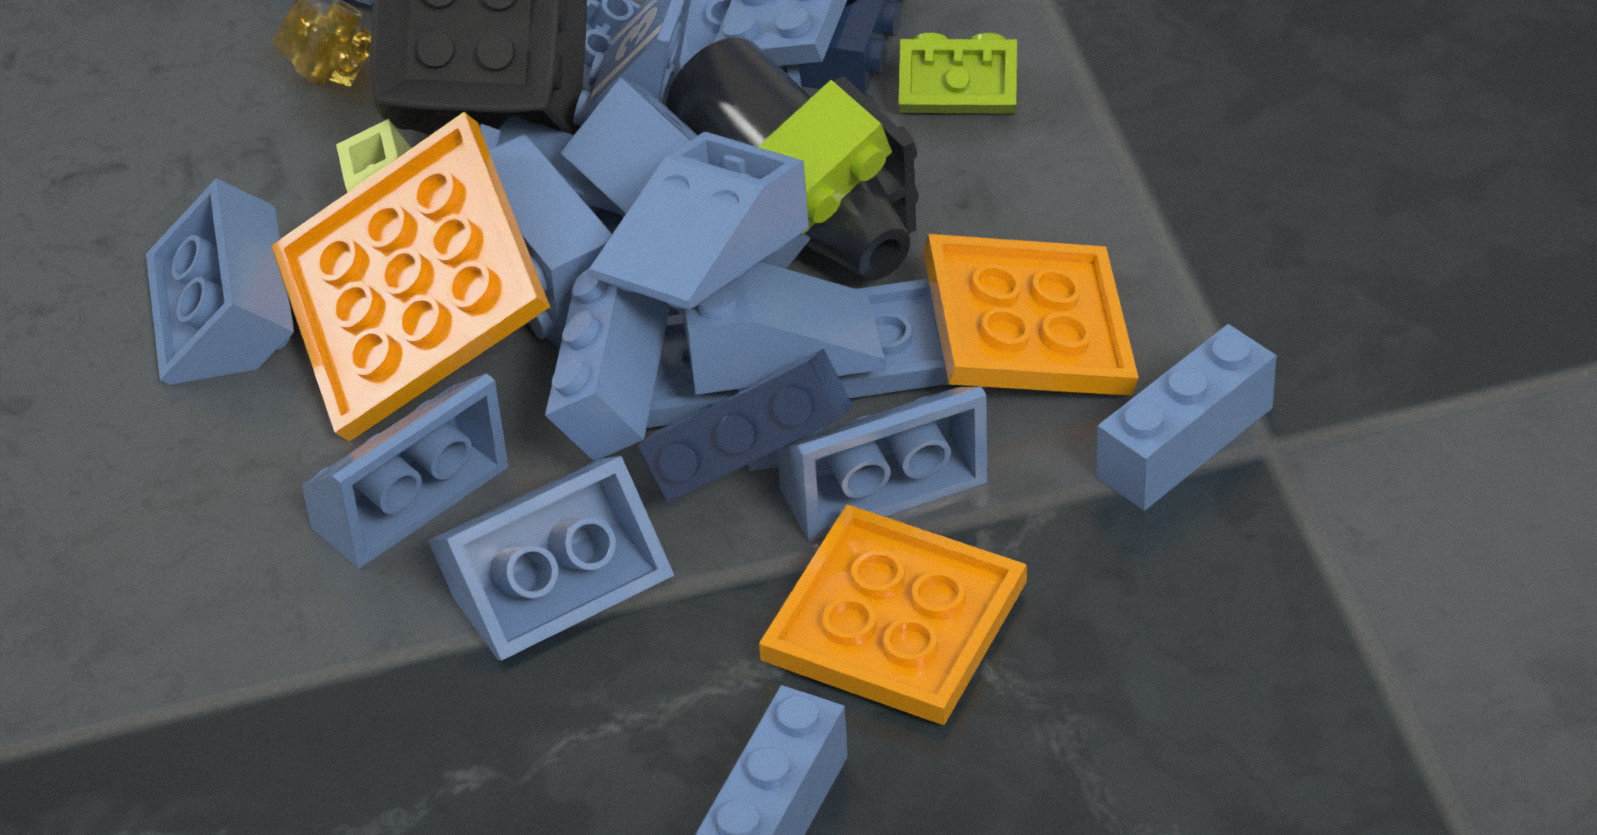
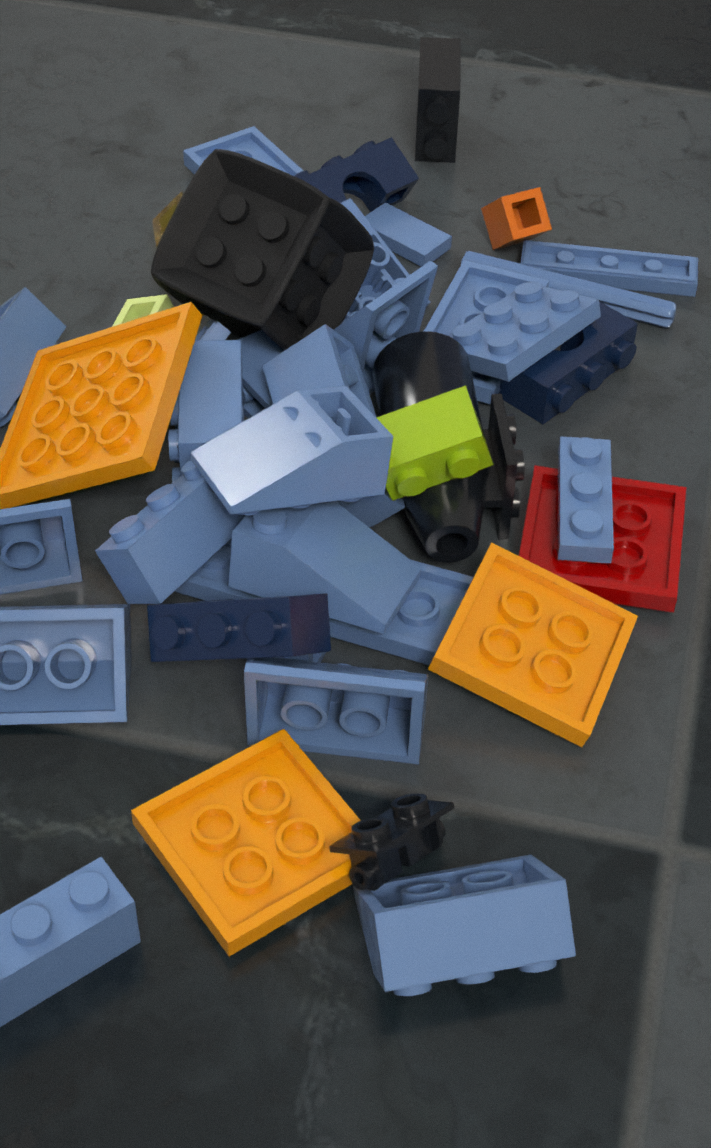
camera: 25 degrees right, 0 degrees up
lime bracket [899,33,1018,114] -> none
medium blue brick [1096,324,1277,511] -> none
none -> black hinge [329,793,454,891]
none -> medium blue slope [353,855,576,996]
none -> red plate [519,465,687,613]
none -> medium blue plate [558,436,614,564]

